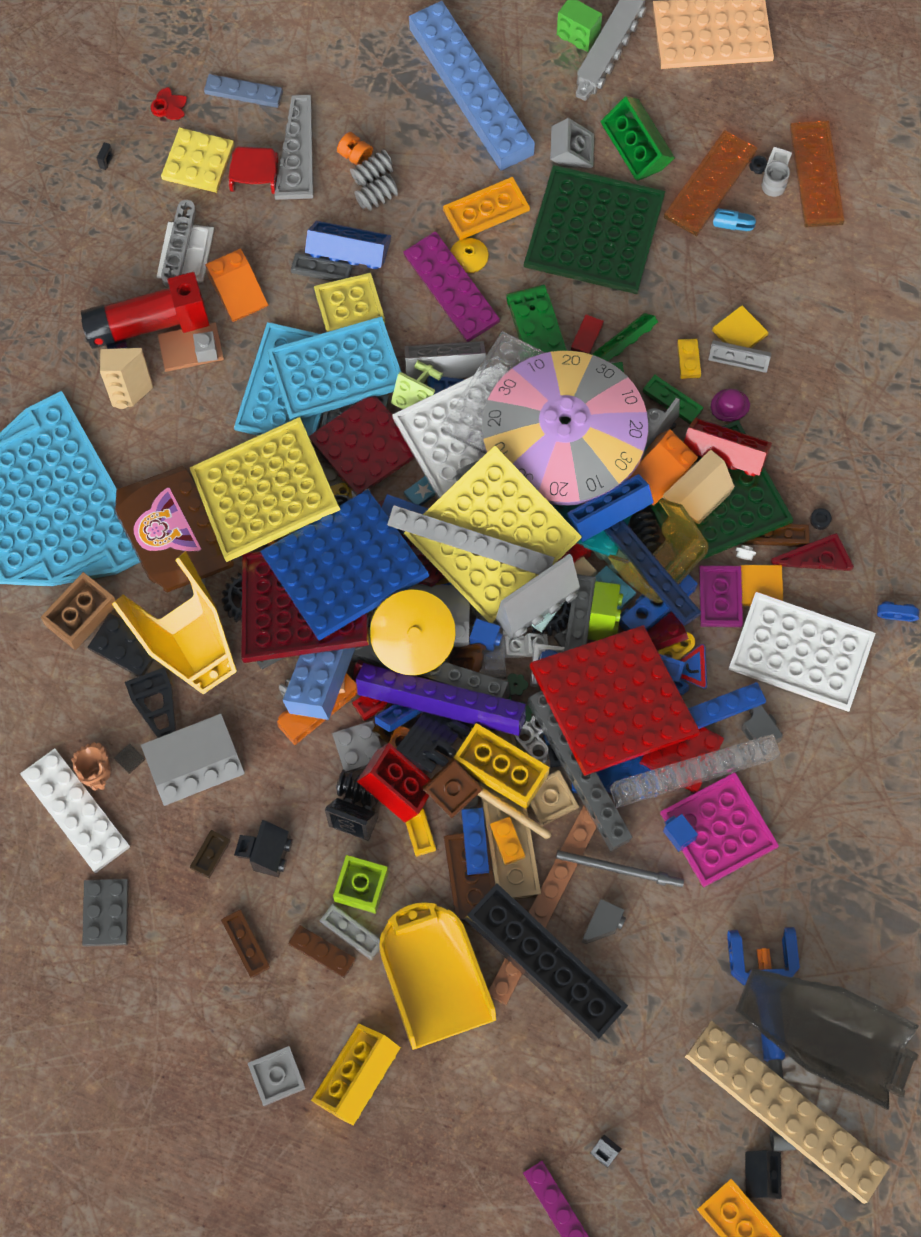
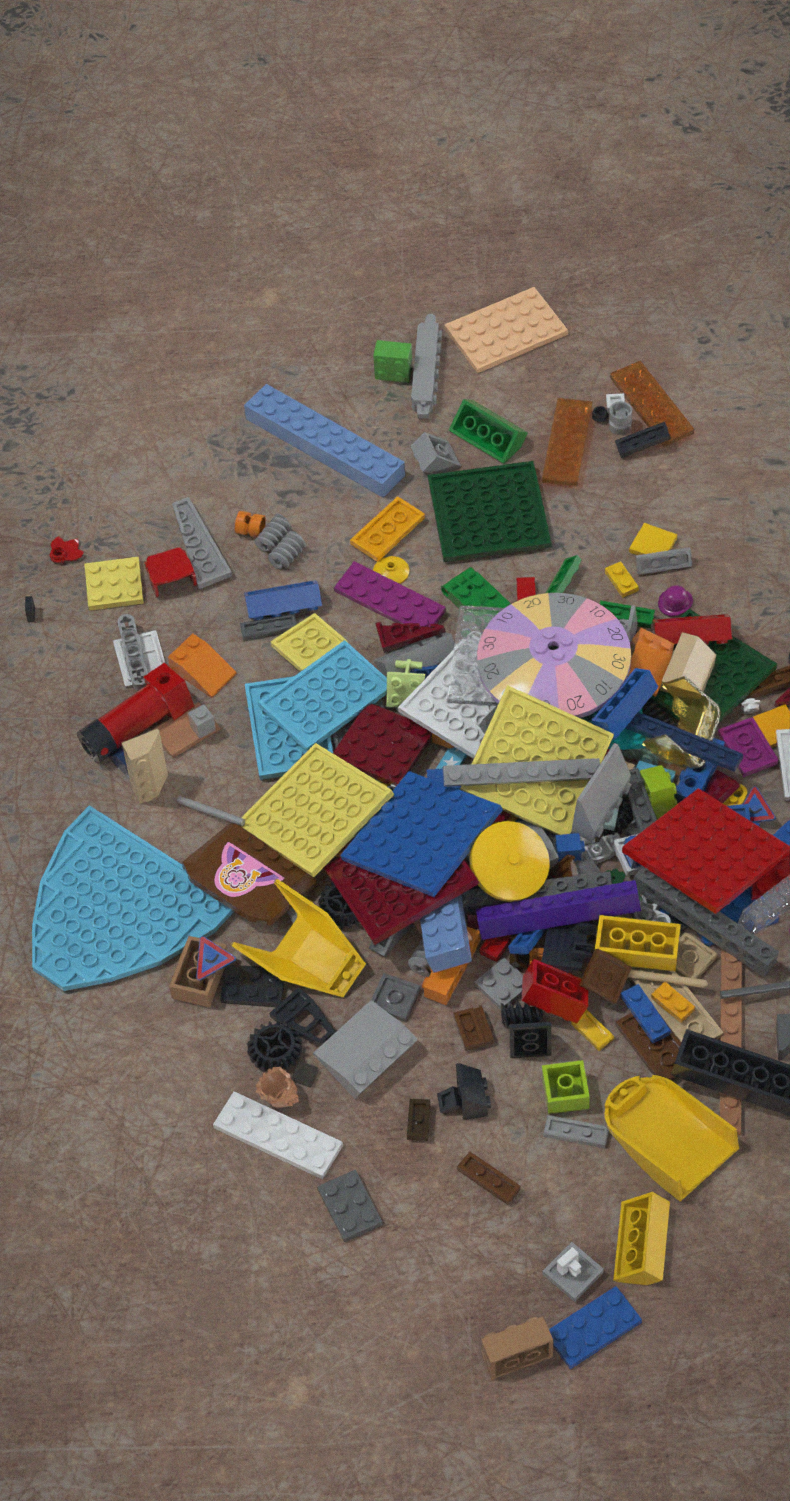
camera: 20 degrees left, 15 degrees down
sand blue plate [204,74,283,108] -> none
reddish brown plate [288,925,356,978] -> none
dark azure arm [713,208,756,231] -> none
none -> light grey bar [177,796,245,826]
none -> piece [196,936,236,981]
none -> black gear [247,1020,302,1073]
none -> flat silver tile [370,973,421,1022]
none -> dark red wing [375,622,446,653]
none -> reddish brown plate [453,1005,494,1051]
none -> medium nougat brick [481,1316,553,1380]
none -> blue plate [549,1286,642,1369]
none -> white tile [557,1247,581,1277]
none -> black plate [615,422,671,458]

